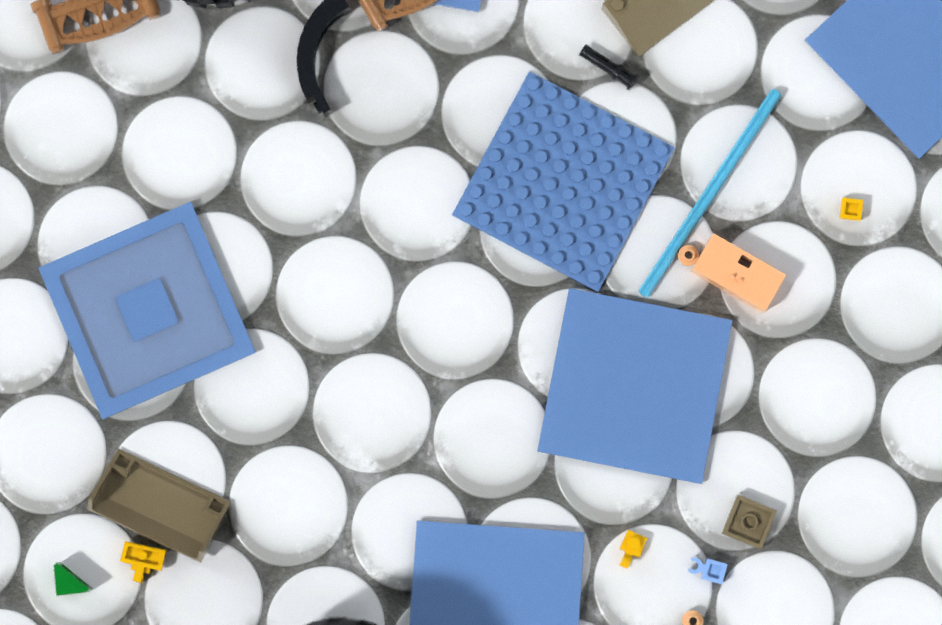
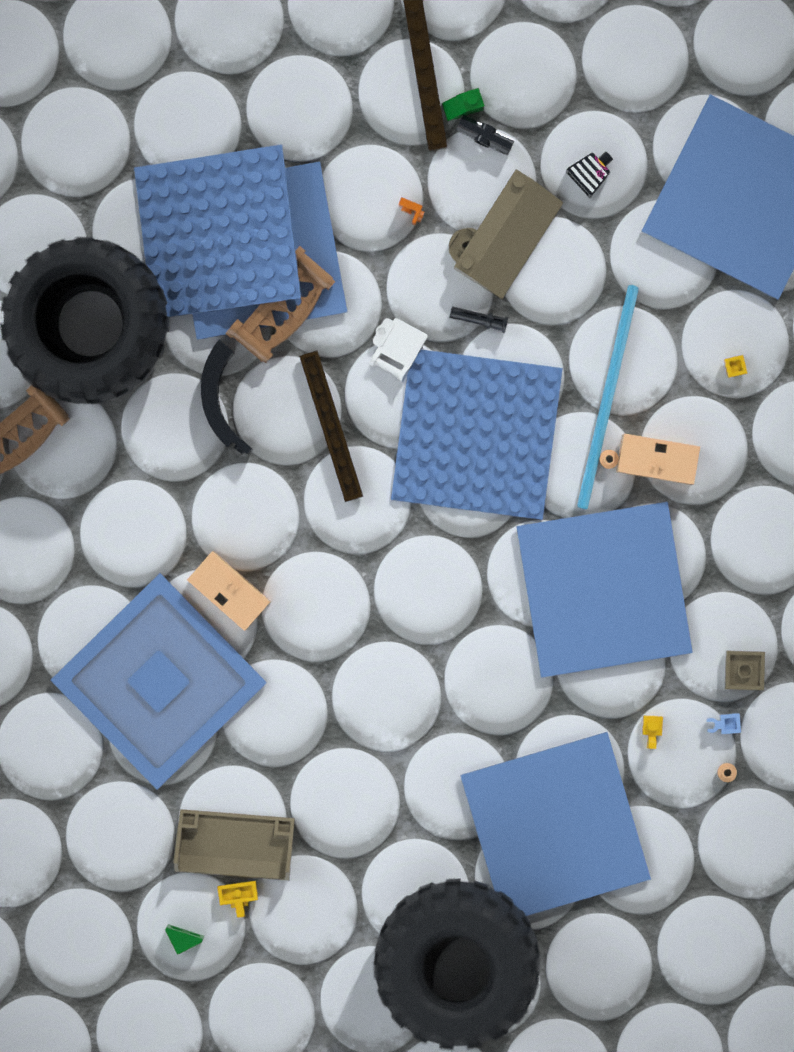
camera: 20 degrees left, 5 degrees up
none -> light nougat brick [187,551,271,631]
none -> dark brown plate [299,350,364,502]
none -> white piece [369,318,428,382]

